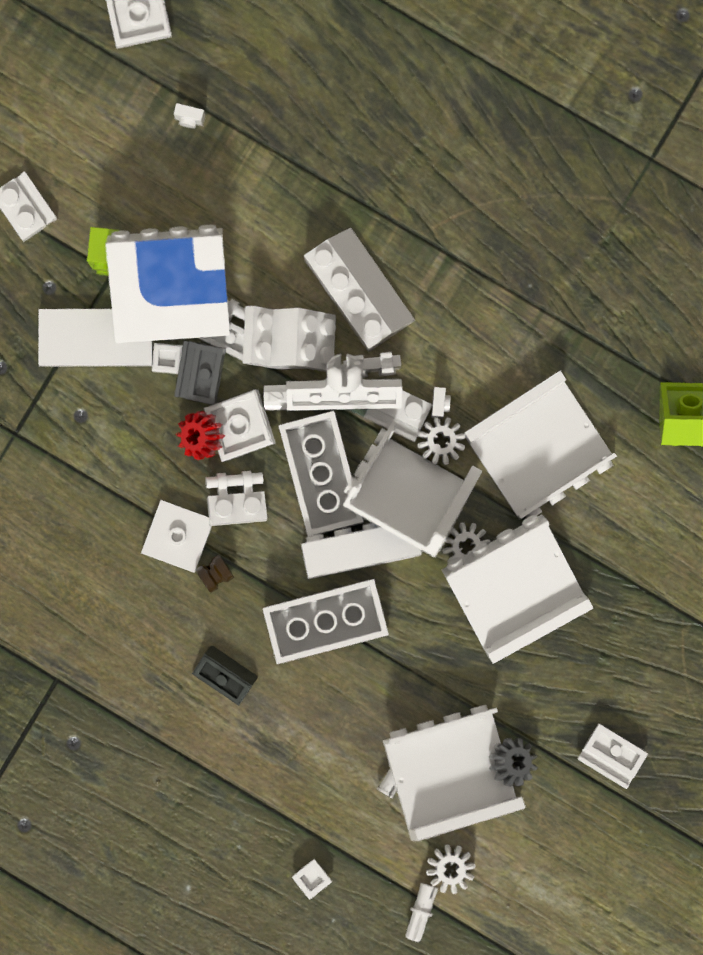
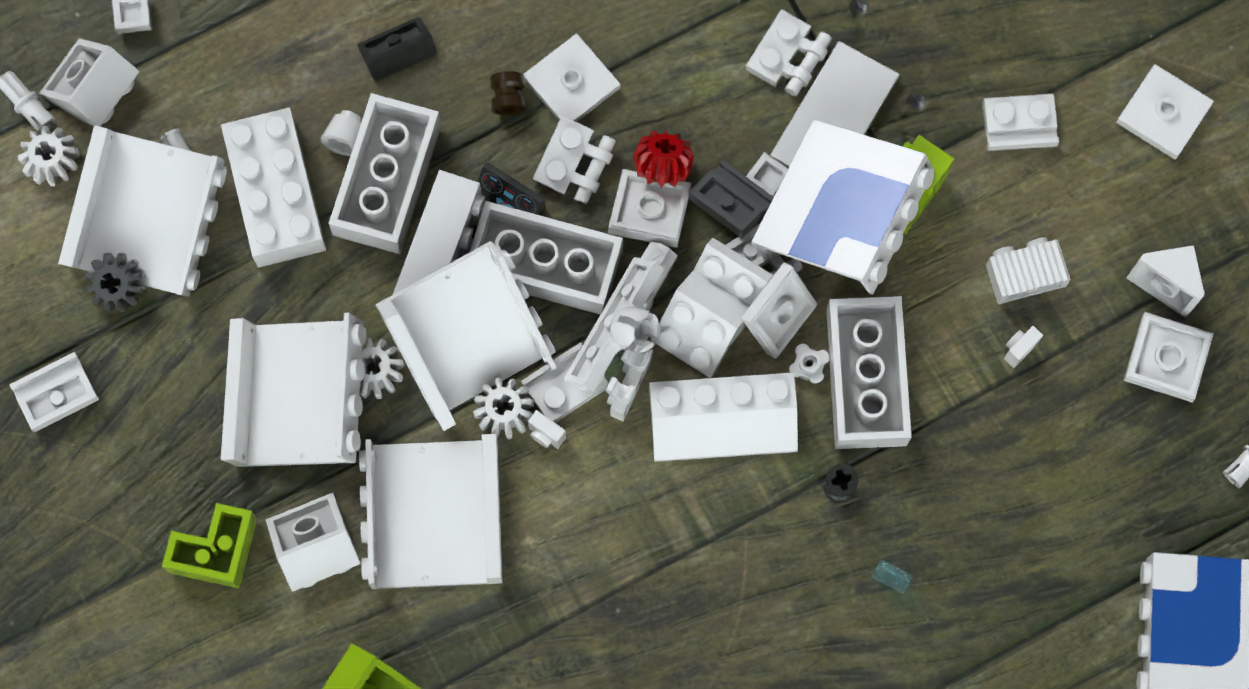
camera: 120 degrees right, 10 degrees down
none -> white slope [39,38,140,127]
none -> lime brick [162,503,258,589]
none -> white brick [221,107,327,268]
none -> white slope [266,493,360,592]
none -> white hat [320,110,361,156]
none -> slope [477,163,546,216]
none -> white plate [741,263,817,359]
none -> white plate [745,9,832,96]
none -> white plate [789,344,830,384]
none -> pearl dark grey bush [823,464,858,502]
none -> white brick [826,296,912,449]
none -> clear light blue tile [871,560,913,594]
none -> white brick [986,237,1071,305]
none -> white slope [1126,245,1205,318]

